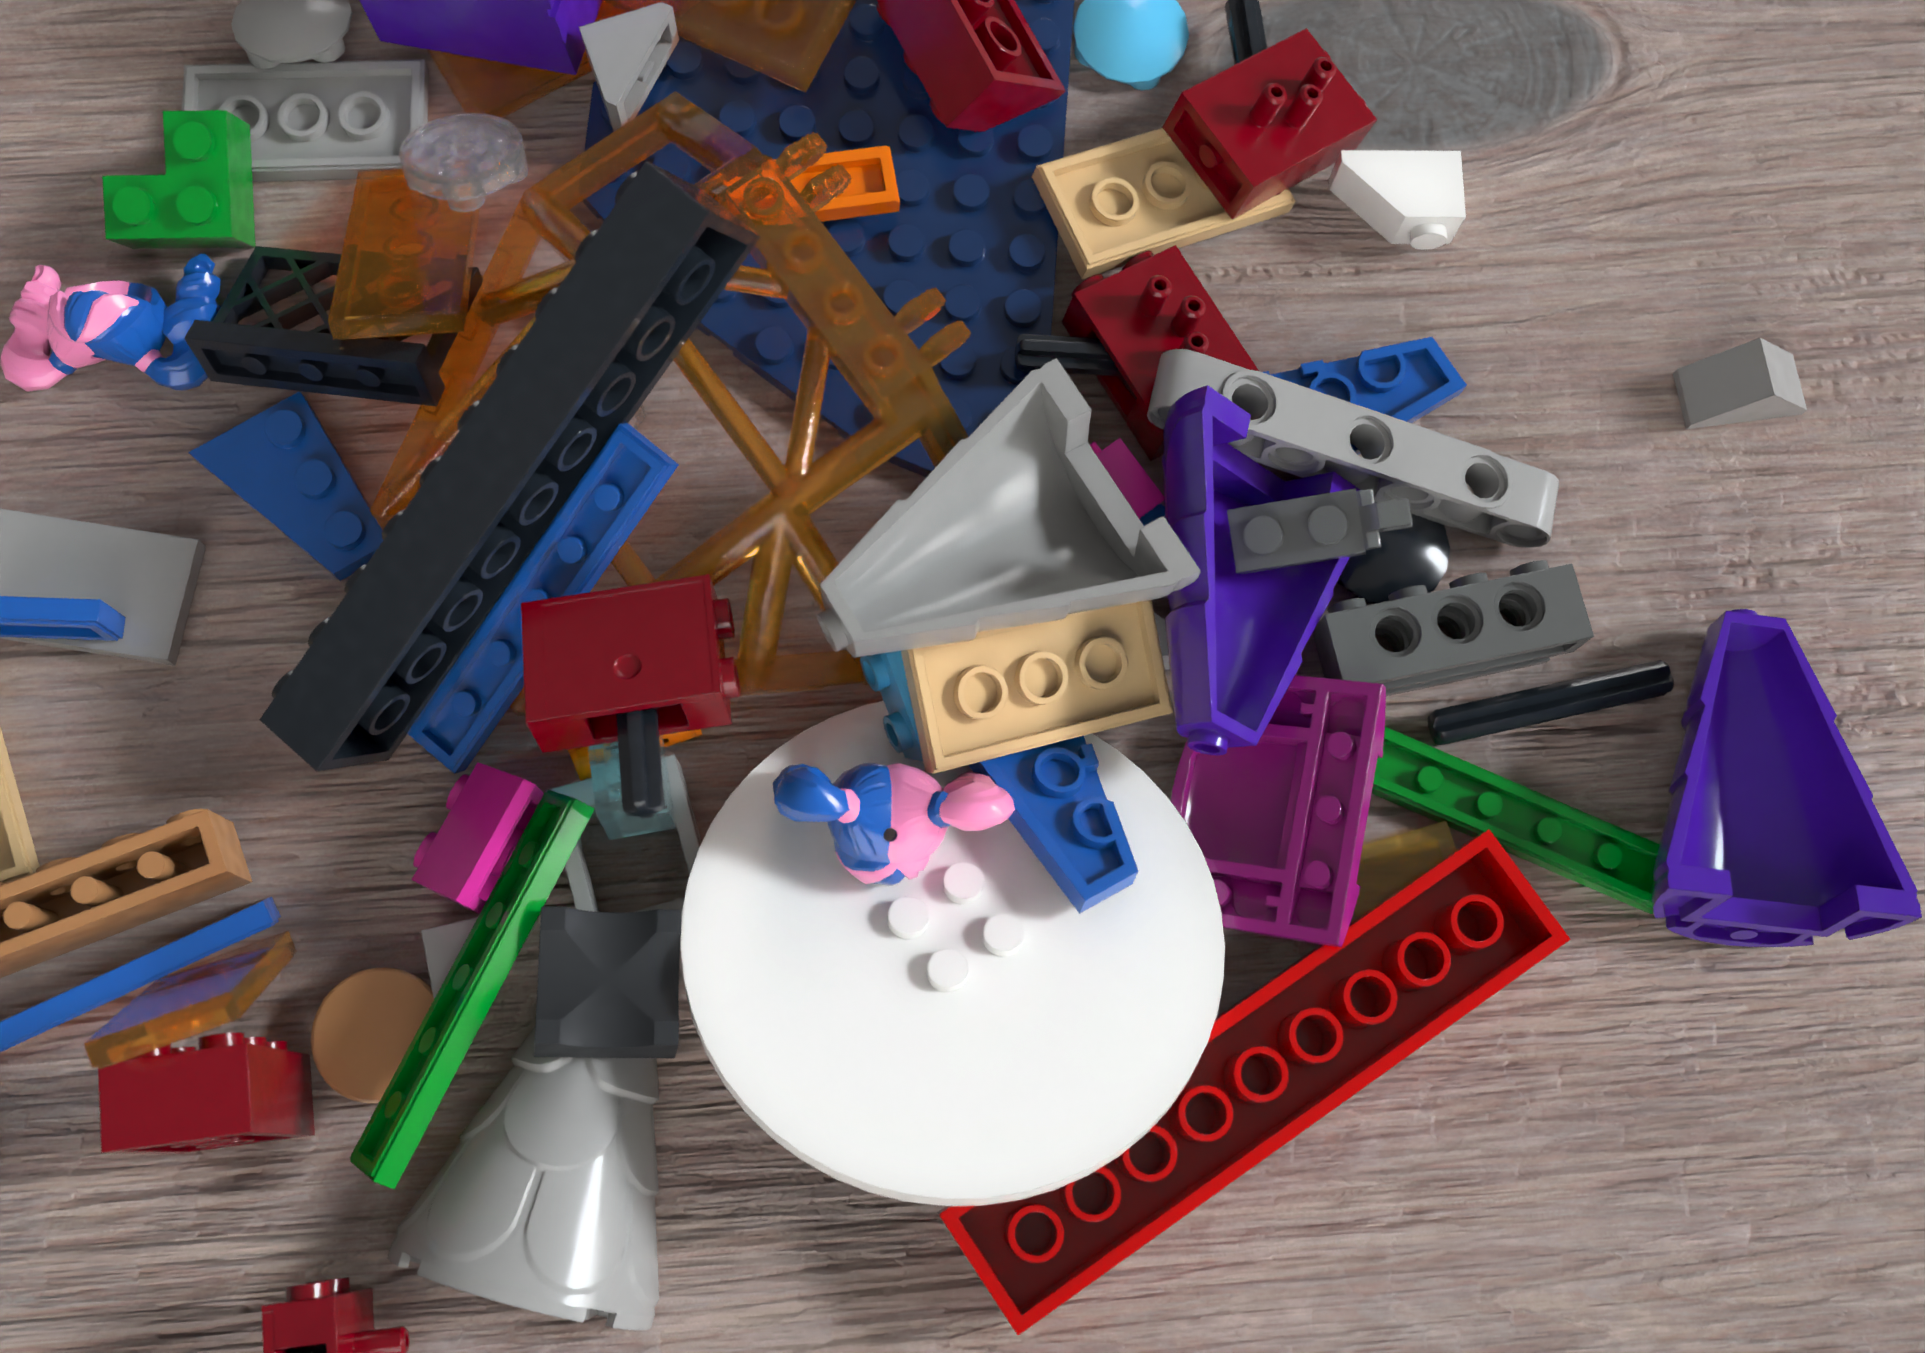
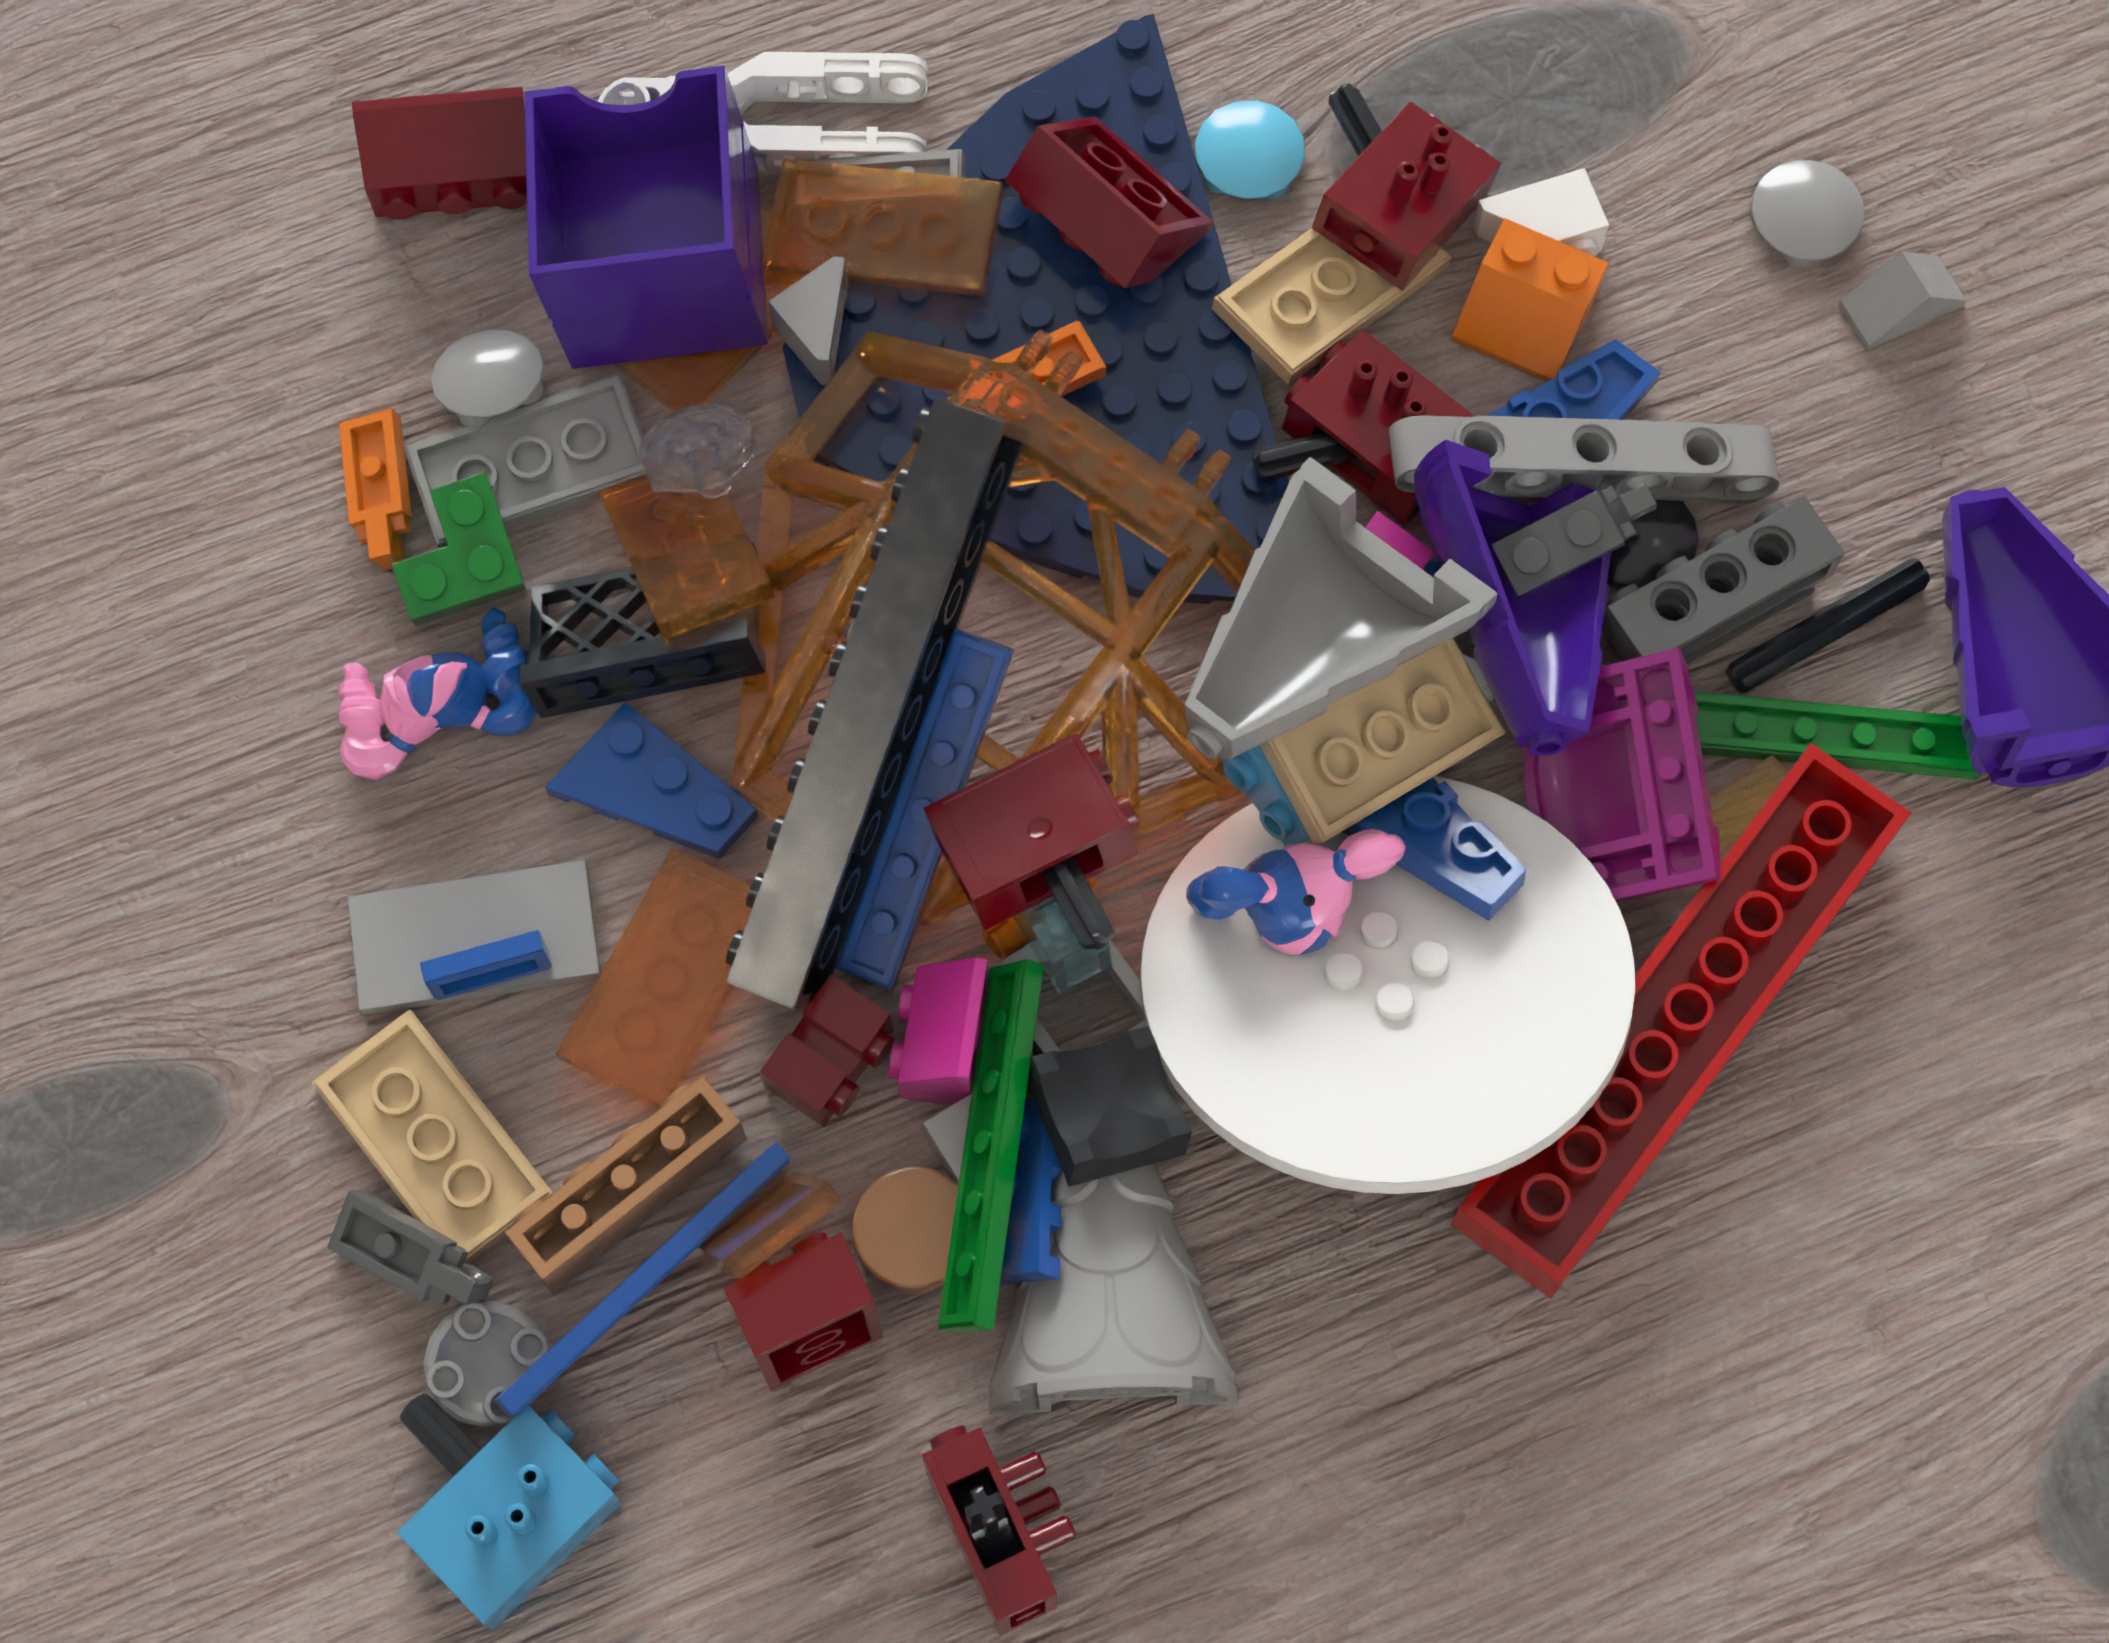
camera: 10 degrees left, 5 degrees down
none -> orange hinge [339,408,412,572]
none -> clear orange tile [556,848,752,1109]
none -> dark red brick [760,974,895,1127]
none -> blue wing [1000,1098,1062,1285]
none -> orange slope [1451,218,1609,382]
none -> light grey dish [1750,160,1864,267]

